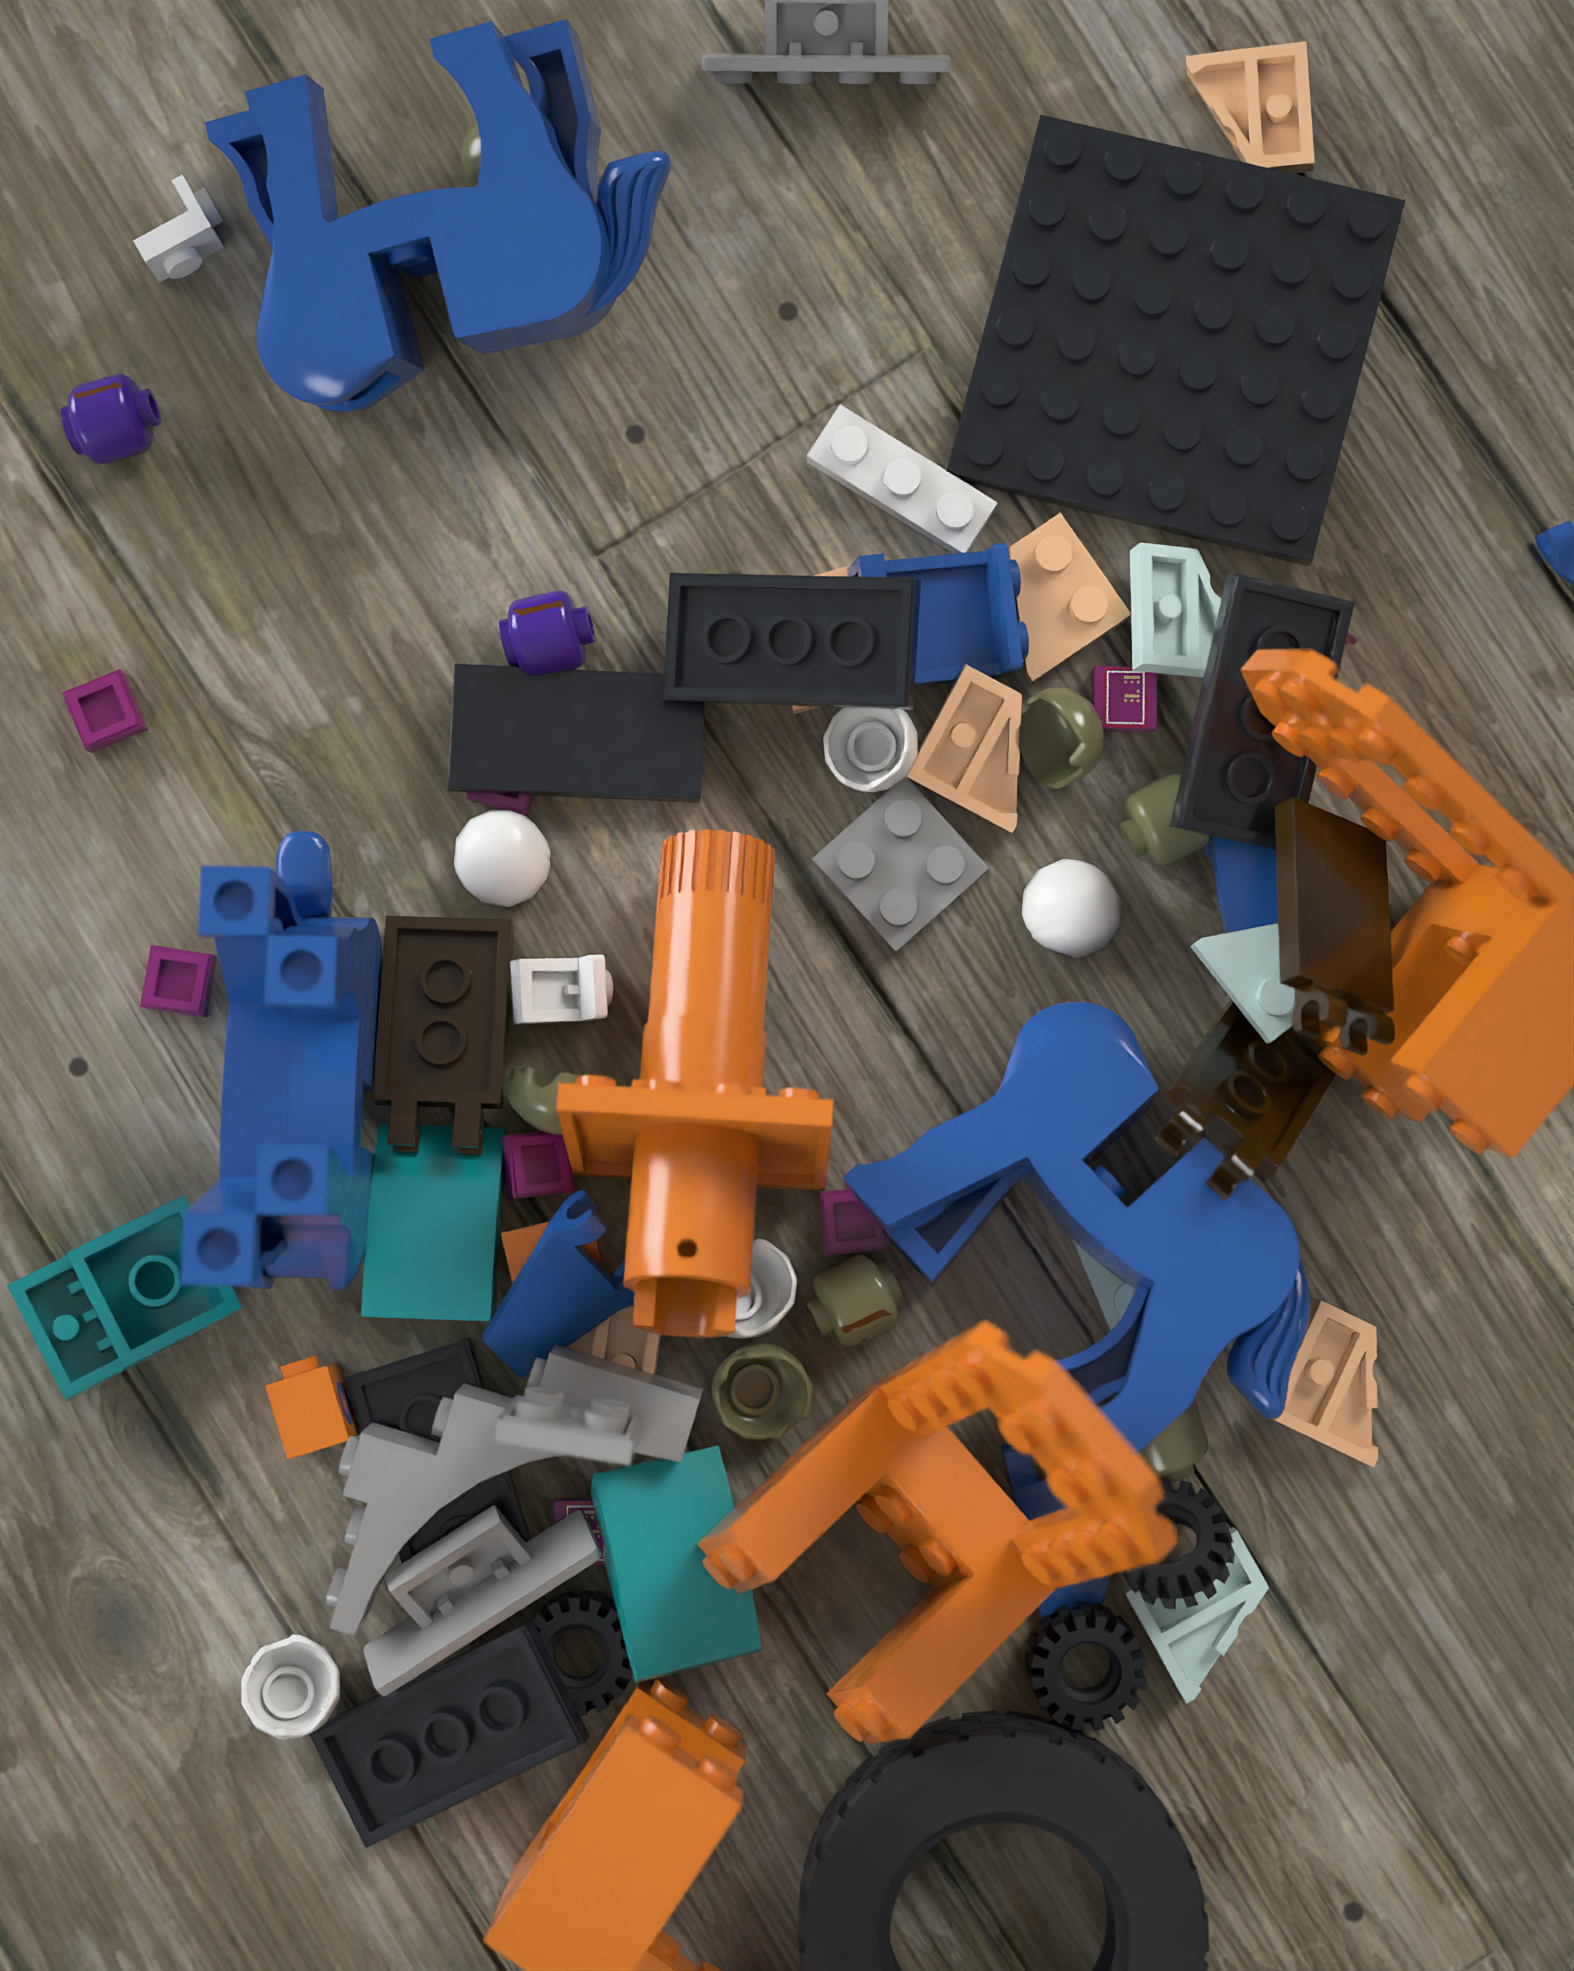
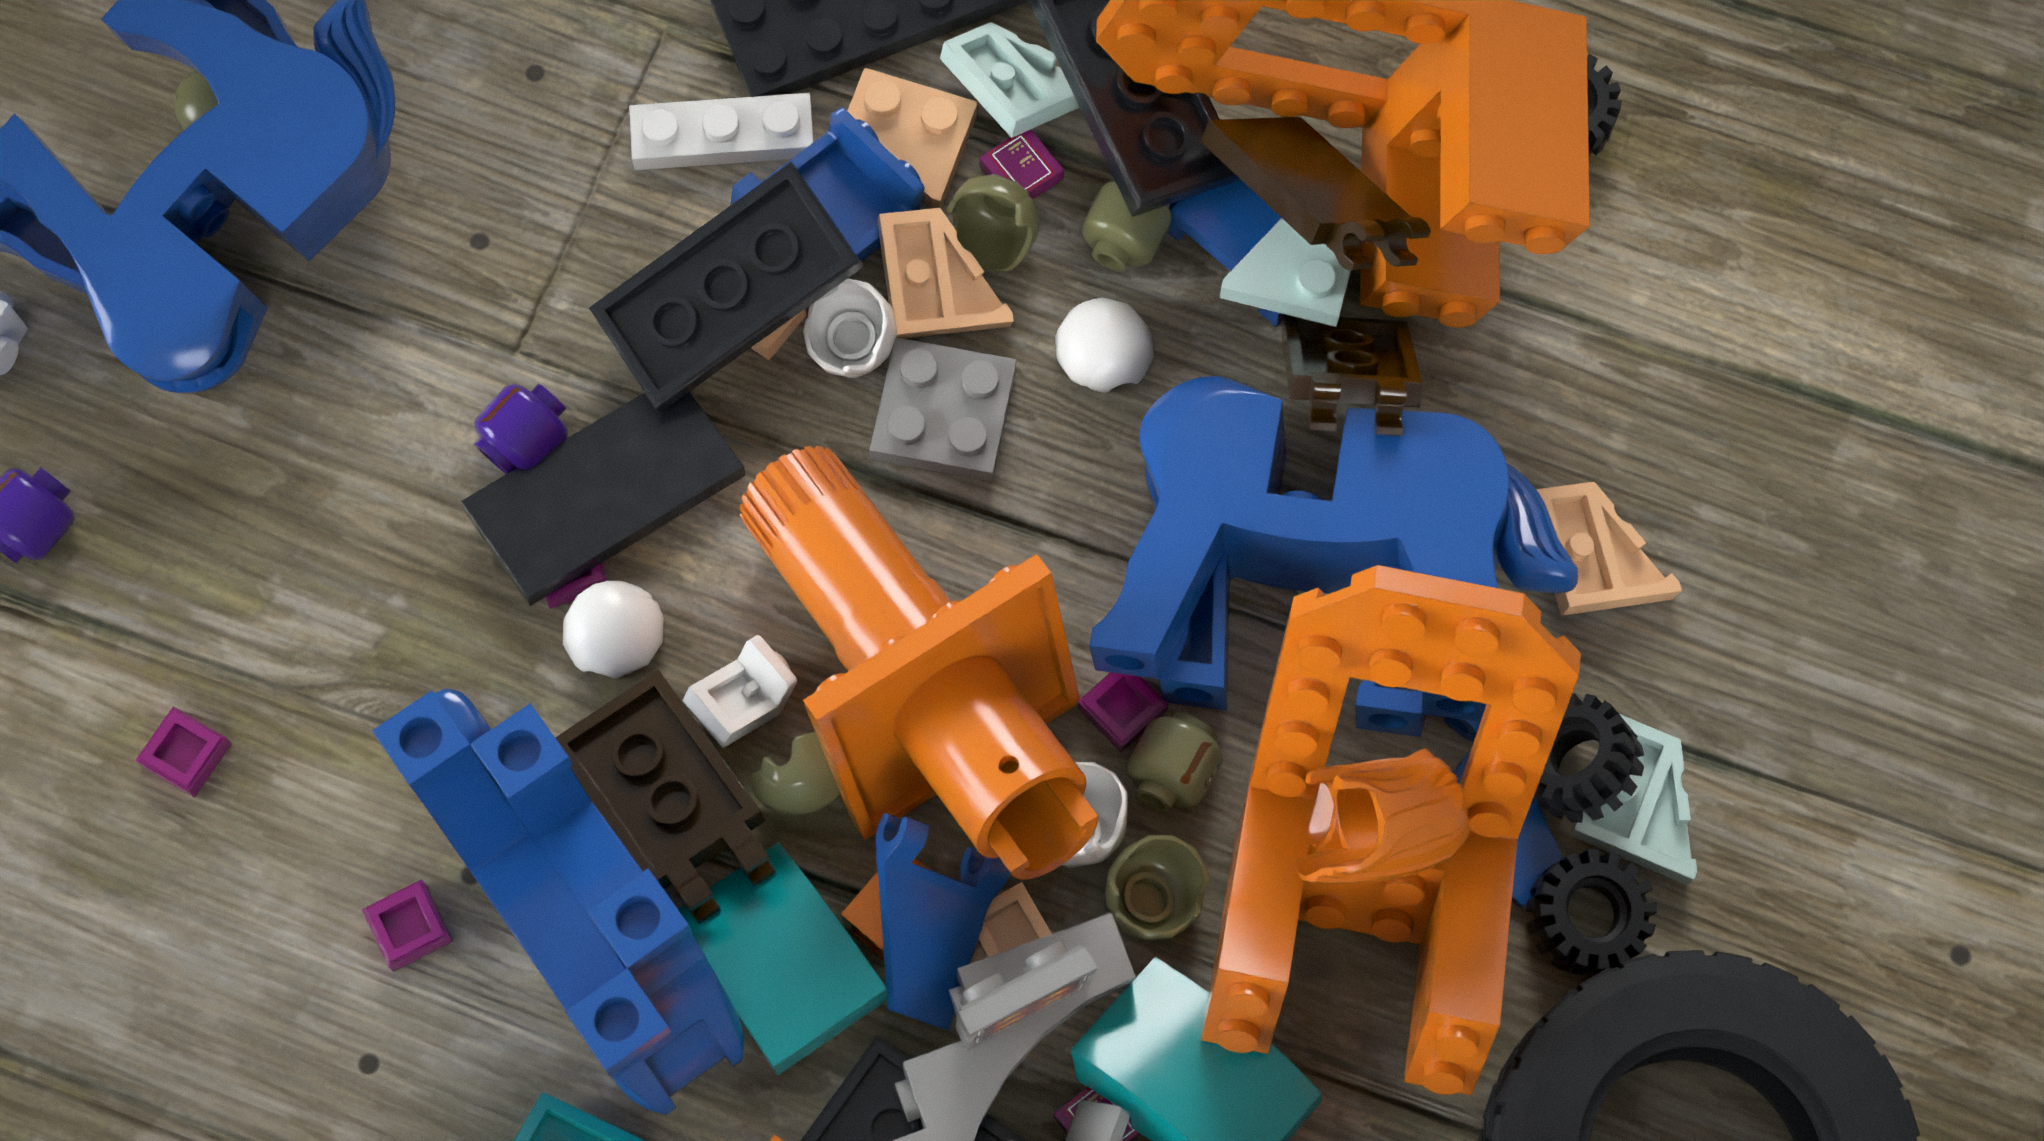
camera: 40 degrees left, 15 degrees down
magenta tile [501,1132,574,1200] -> none
none -> orange hair [1297,747,1469,884]

